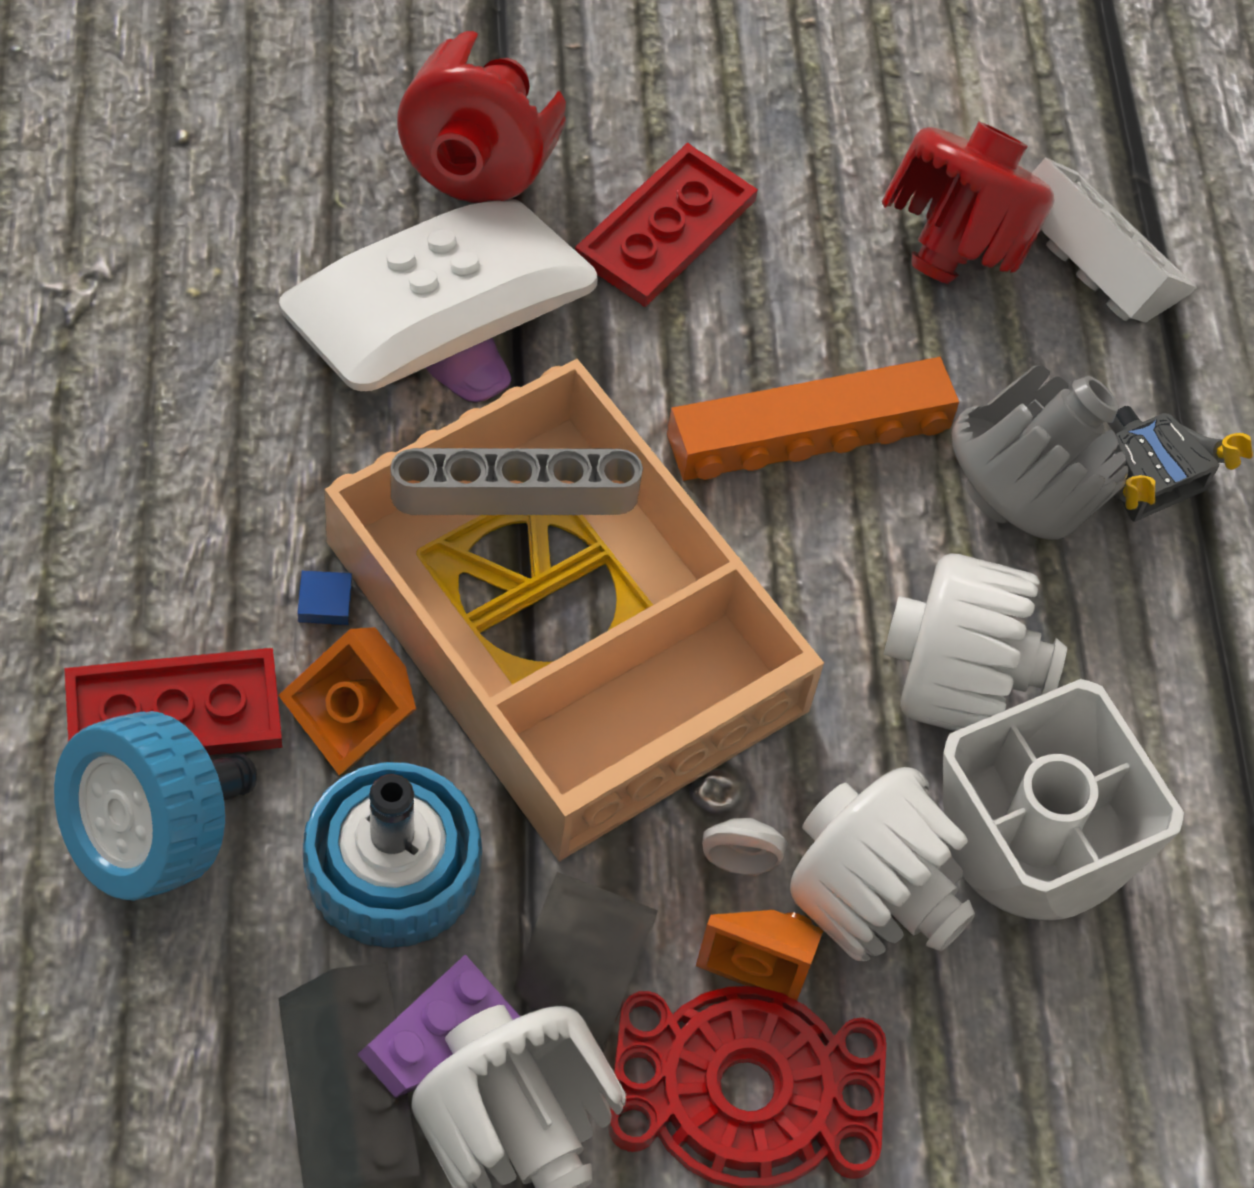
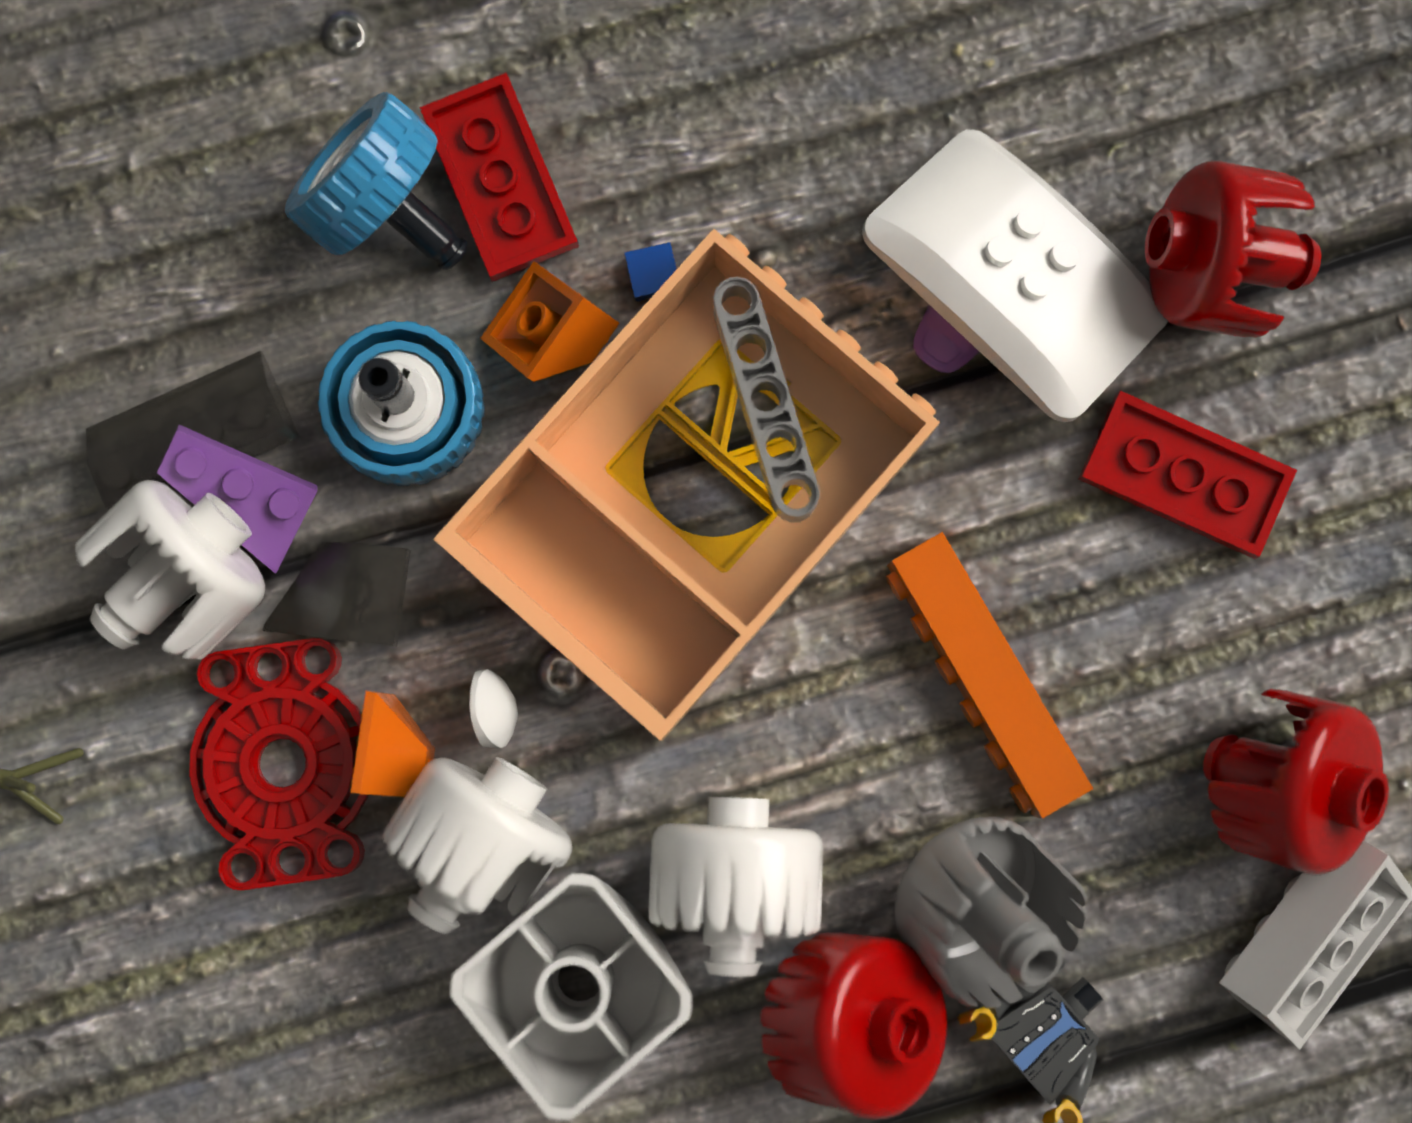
camera: 85 degrees right, 25 degrees up
none -> red piece [760,932,947,1119]

